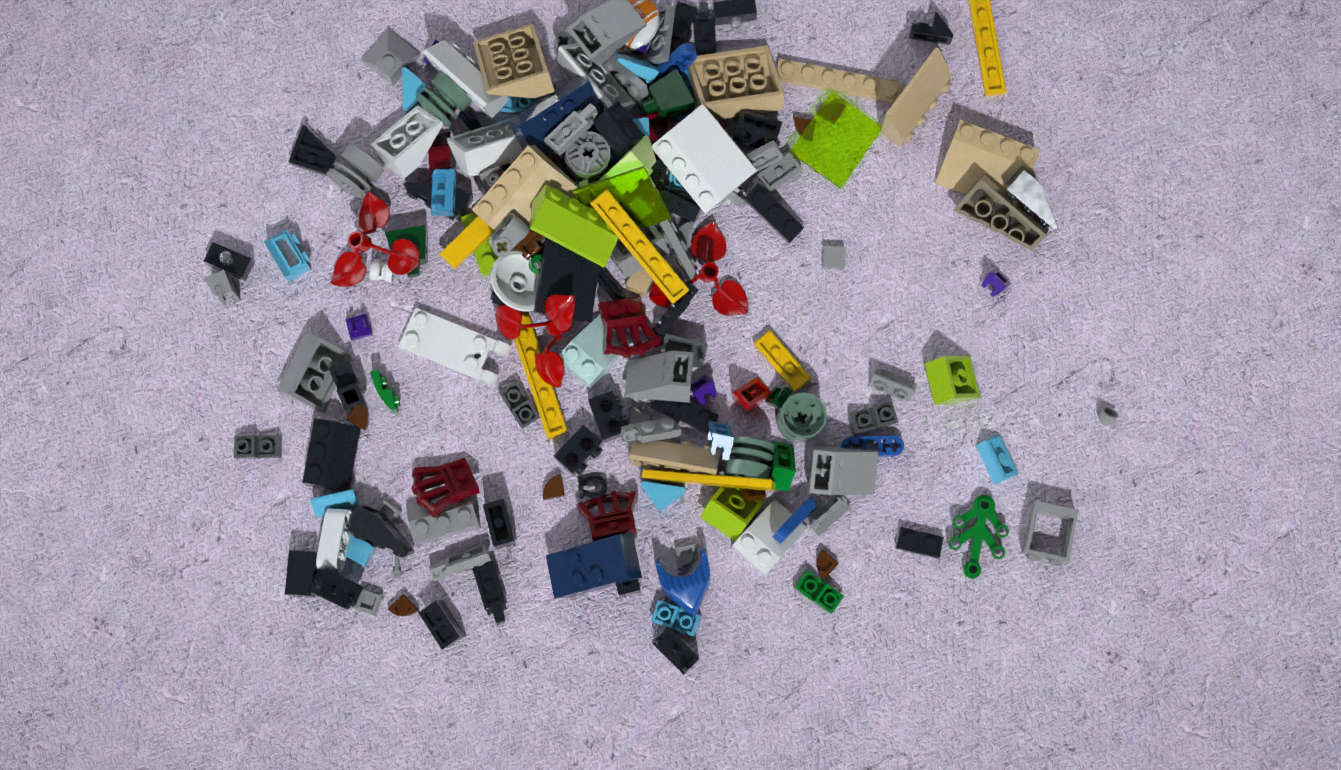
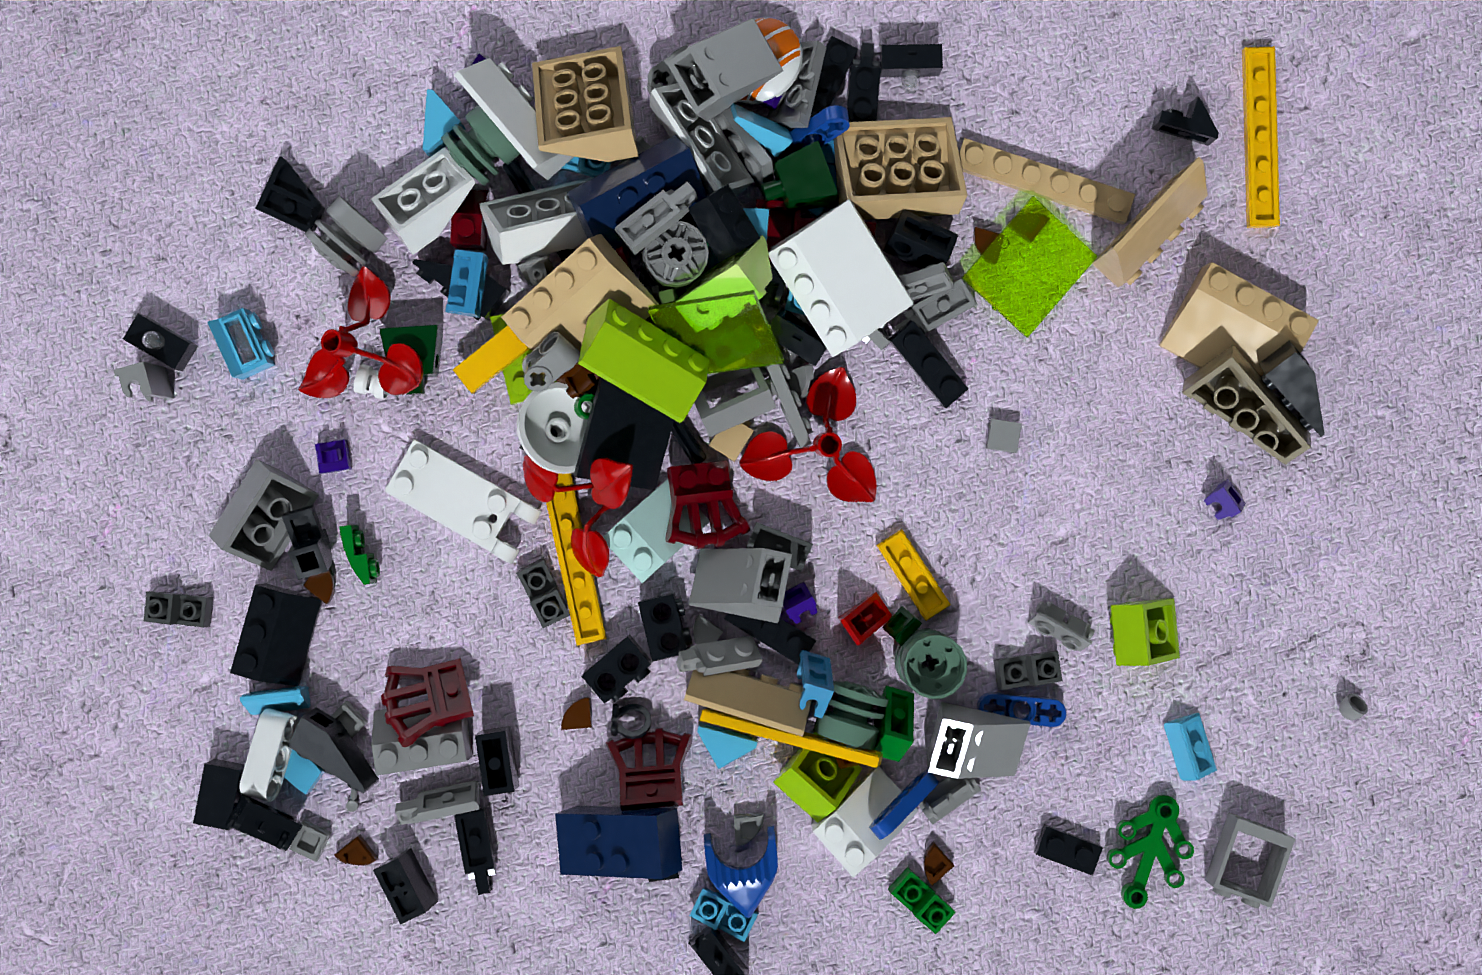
camera: 10 degrees right, 10 degrees up
light grey slope [361,29,420,86] -> none
yellow tile [590,189,689,304] -> none
black hinge [652,281,699,336] -> none

